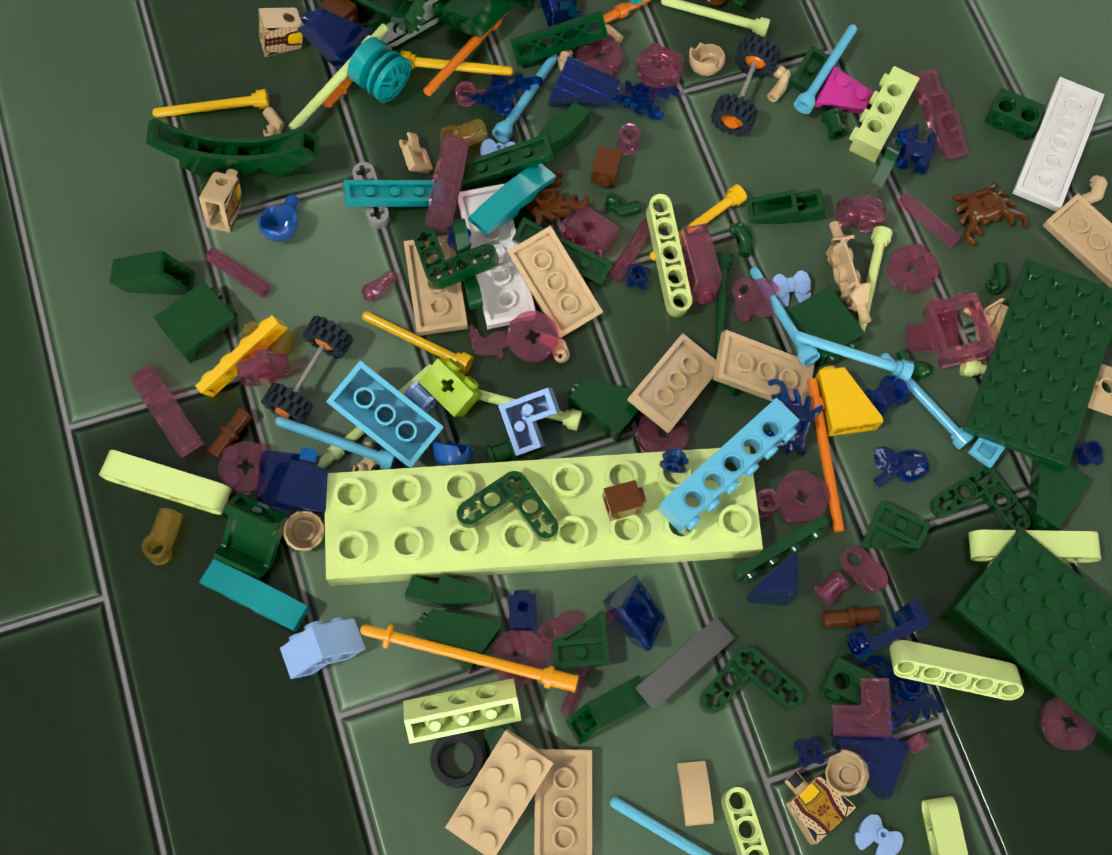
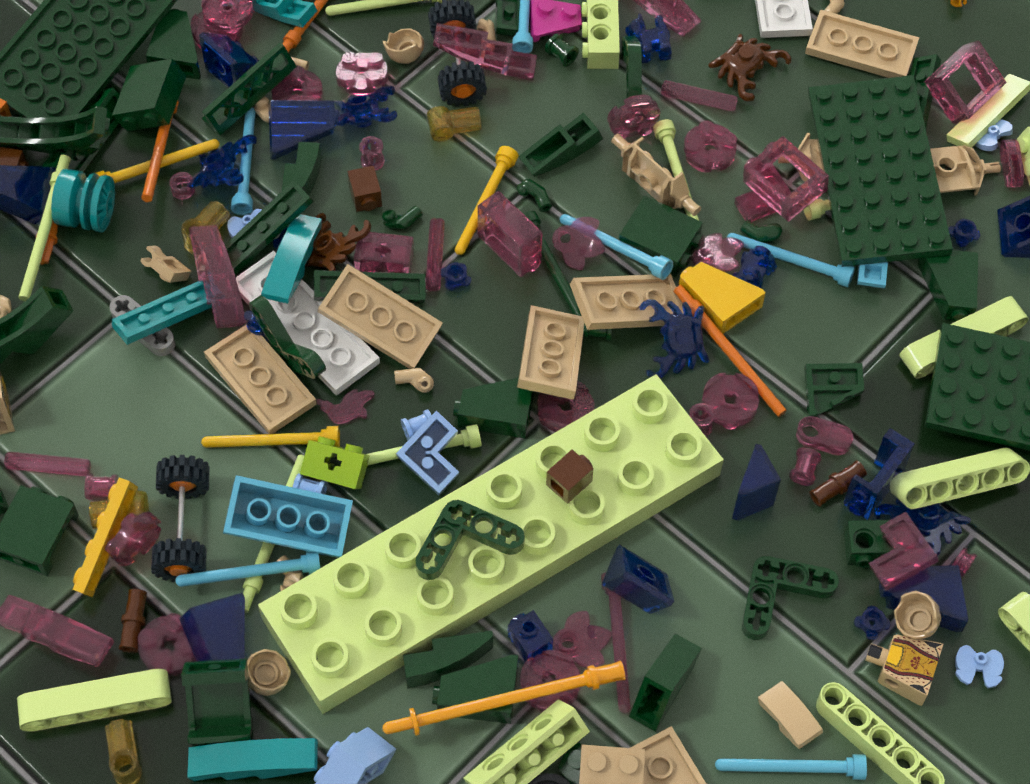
camera: 25 degrees left, 10 degrees down
blue hair [258,195,299,242] -> none
clear blue torso [268,448,328,514] -> none
clear pink arm [362,271,396,301] -> none
dark green beam [414,228,499,290] -> none
blue hair [432,439,474,466] -> none
dark green bush [485,437,518,463] -> none
clear pink plate [507,311,559,363] -> none
dark green wing [552,610,610,670] -> none
dark grey slope [635,617,734,710] -> none
yellowish green beam [646,194,692,317] -> none
medium azure brick [658,398,800,533] -> none
clear blue plate [659,448,689,473] -> none
dark green plate [731,514,829,583] -> none
light blue piece [771,270,811,307] -> none
medium azure piece [793,331,914,382] -> none
clear blue piece [873,447,930,487] -> none
dark green beam [930,466,1031,530] -> none
dark green arm [985,262,1009,294] -> none
none -> clear pink bush [84,473,119,500]
none -> light blue bush [401,409,432,440]
none -> clear yellow piece [427,106,481,142]
none -> clear pink slope [433,23,537,81]
none -> clear pink plate [692,233,744,272]

